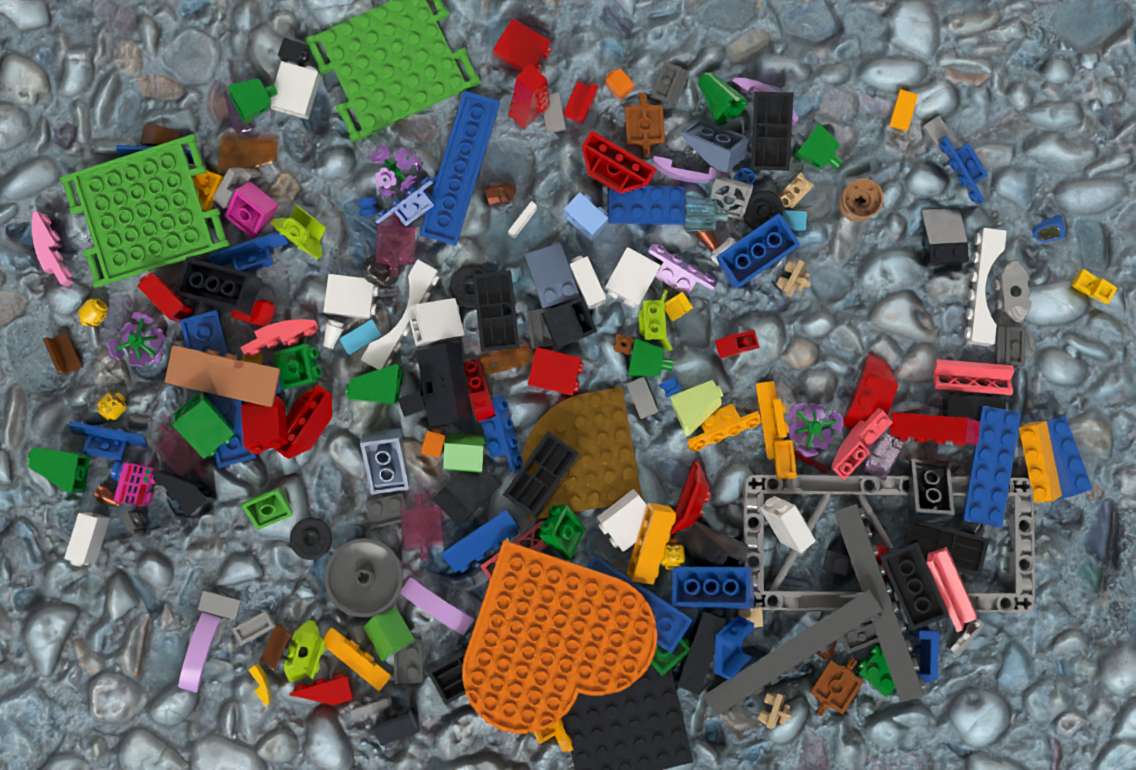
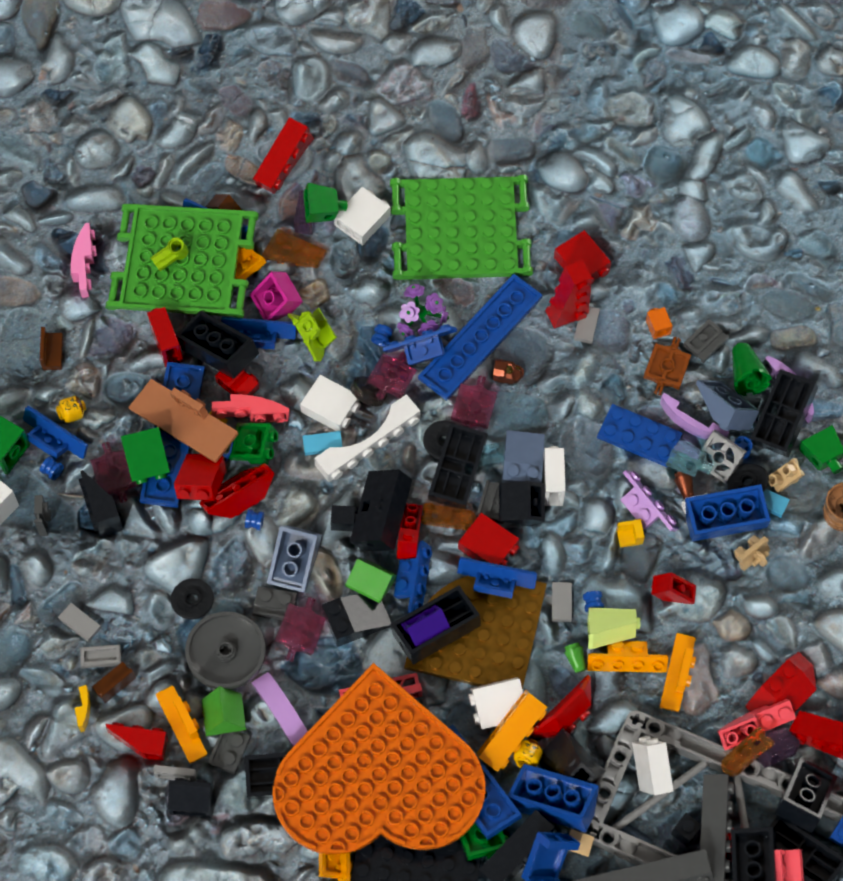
camera: 30 degrees right, 20 degrees down
yellow head [78,299,108,327] -> none
copper cone [93,484,122,508] -> none
medium lavender plant [107,311,166,367] -> none
dark pink slope [114,463,158,506] -> none
lavender slope [178,612,222,693] -> none
light grey slope [213,168,260,208] -> none
bright green slope [241,488,293,530] -> none
black brick [278,37,309,67] -> none
lime piece [283,620,326,682] -> none
white cone [323,319,344,349] -> none
green slope [345,364,403,406] -> none
white brick [407,298,464,346] -> none
orange brick [421,428,446,458] -> none
blue slope [441,509,520,573] -> none
white tile [508,201,537,238] -> none
green plate [539,504,585,560] -> none
red panel [563,82,599,125] -> none
light blue brick [564,192,608,242] -> none
red wedge [582,130,657,194] -> none
white brick [605,247,661,308] -> none
dark orange plate [613,334,634,355] -> none
green torso [627,339,674,377] -> none
lime piece [638,289,672,352] -> none
light orange tile [773,440,797,479] -> none
medium lavender plant [788,402,844,457] -> none
red piece [794,449,834,475] -> none
none -> lime piece [150,237,188,271]
none -> blue wheel [245,509,264,531]
none -> red wedge [253,117,314,194]
none -> dark purple panel [401,605,451,647]
none -> clear pink plate [451,376,497,429]
none -> blue bracket [457,557,537,599]
none -> bright green cone [564,642,587,673]
none -> clear orange plate [721,727,774,777]

